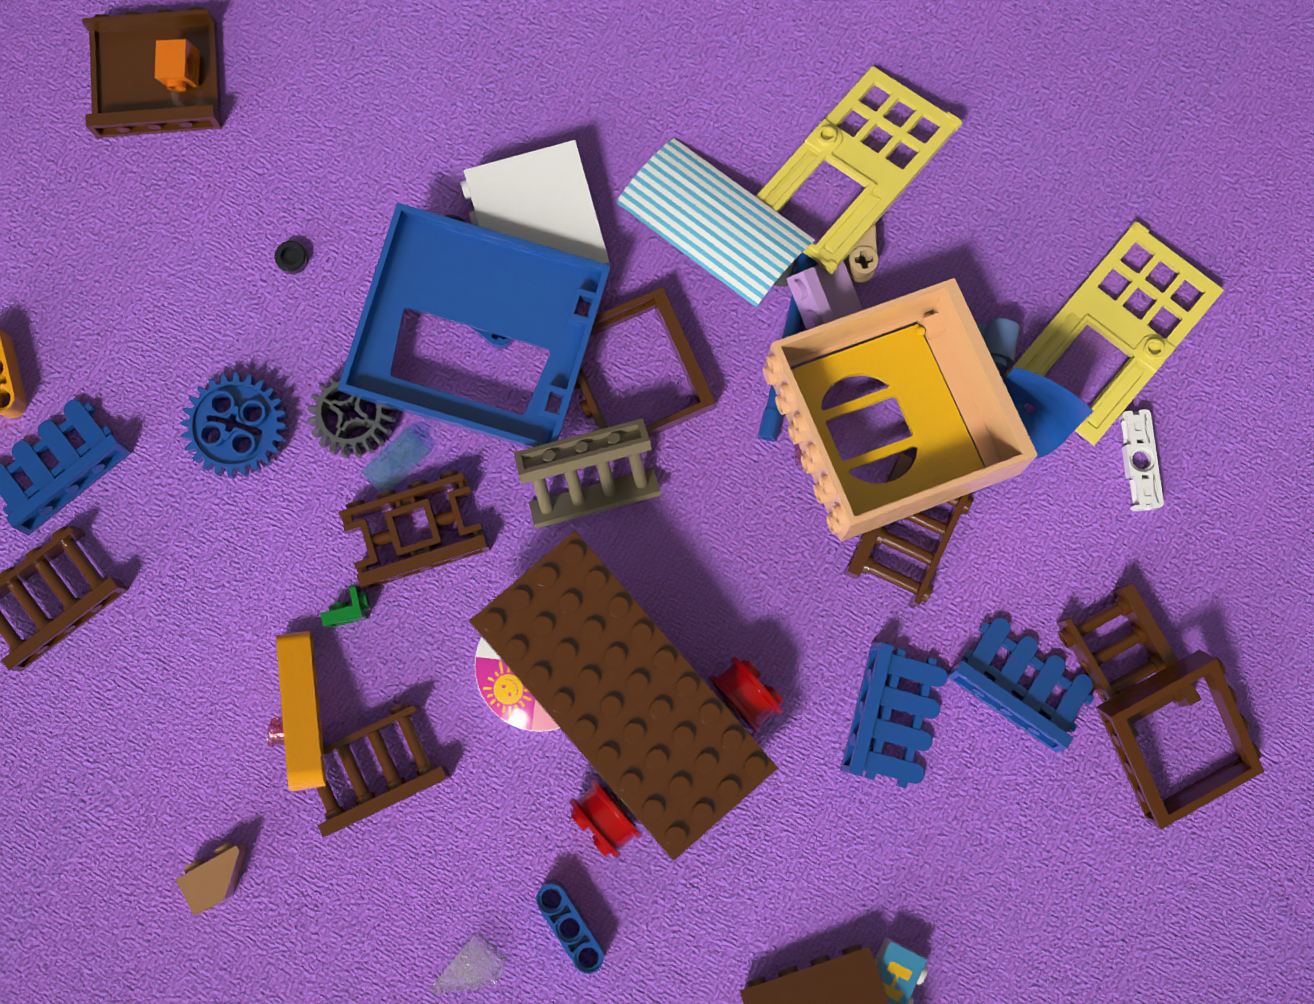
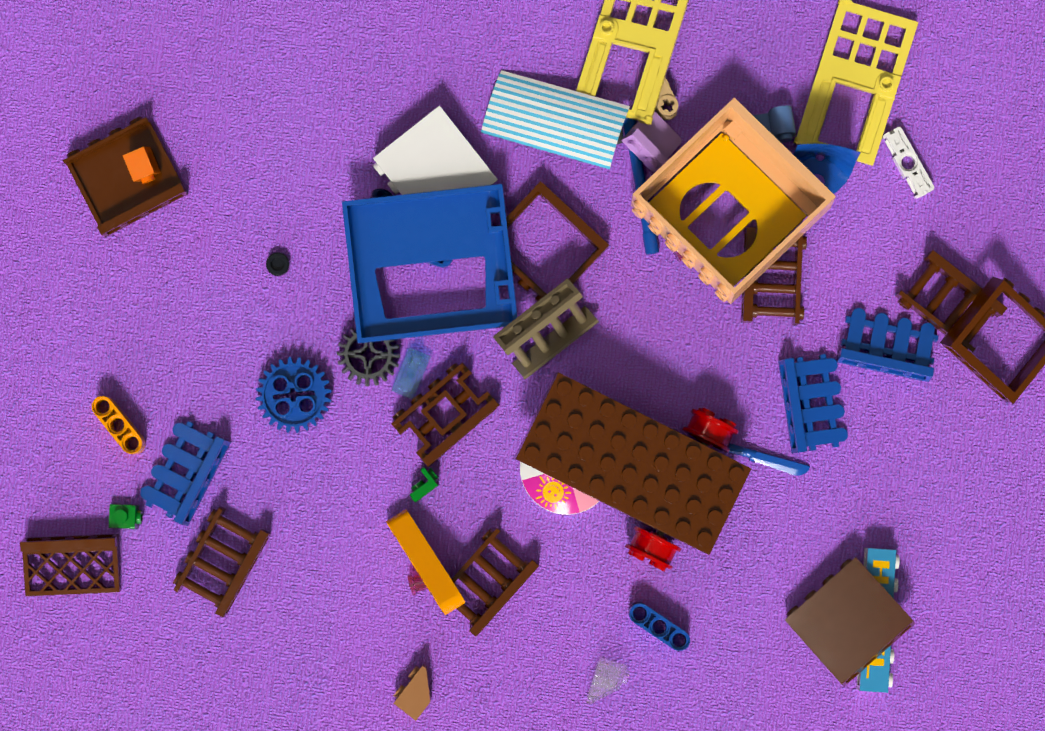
camera: 20 degrees left, 5 degrees up
none -> blue piece [728,443,810,476]

